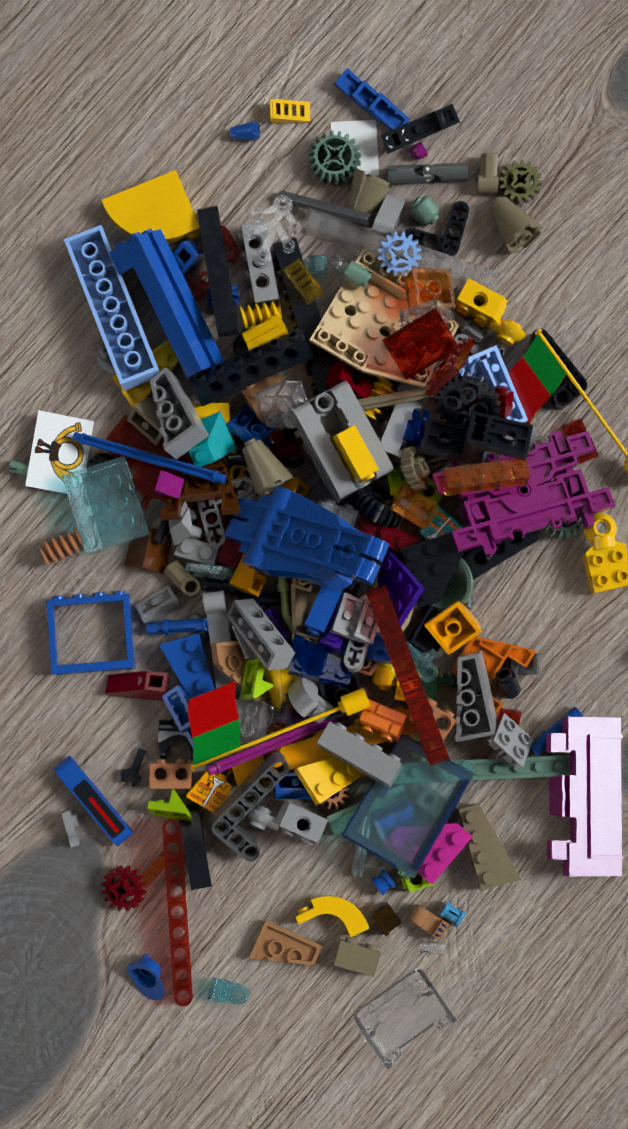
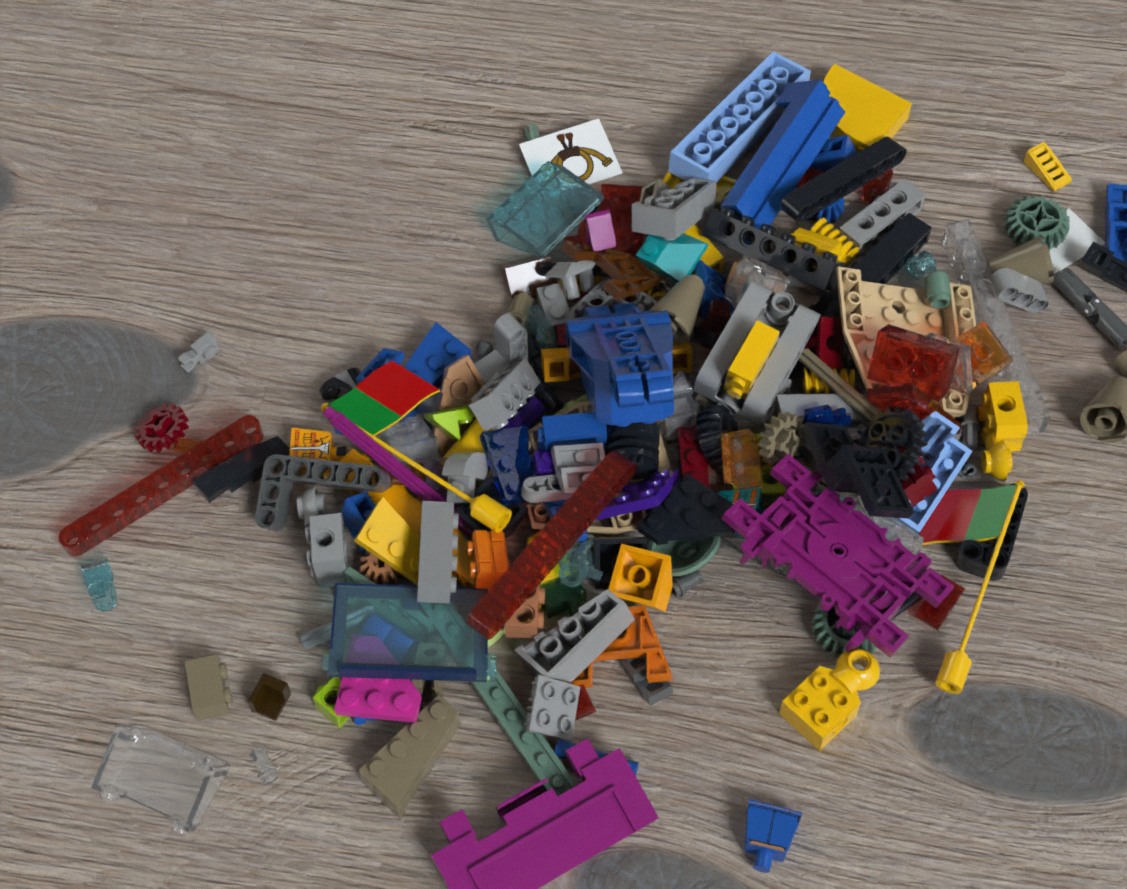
camera: 65 degrees right, 25 degrees down
nougat piece [40,528,86,566] -> none
blue window [46,591,136,675] -> none
beam [53,755,134,847] -> none
blue piece [72,432,226,484] -> none
dark red slope [105,671,169,702] -> none
black bar [121,748,146,787] -> none
blue piece [126,954,165,1000] -> none
light grey slope [134,585,181,626] -> none
blue pin [146,618,209,635] -> none
lime slope [147,789,192,821] -> none
nougat brick [150,759,192,789] -> none
blue cone [230,121,260,141] -> none
clear plant [244,195,302,268] -> none
medium nougat wing [249,920,323,965] -> none
dark grey axle [277,190,370,225] -> none
clear yellow slope [283,258,324,304] -> none
yellow arch [295,895,370,937] -> none
blue wheel [371,869,396,895] -> none
light blue gear [378,231,421,276] -> none
black beam [402,201,469,259] -> none
medium nougat leg [407,904,450,940] -> none
sand green head [410,196,439,226] -> none
magenta hinge [411,141,428,159] -> none
dark azure bush [438,901,466,928] -> none
clear orange brick [442,457,530,496] -> none
black brick [462,531,540,580] -> none
black brick [495,668,521,699] -> none

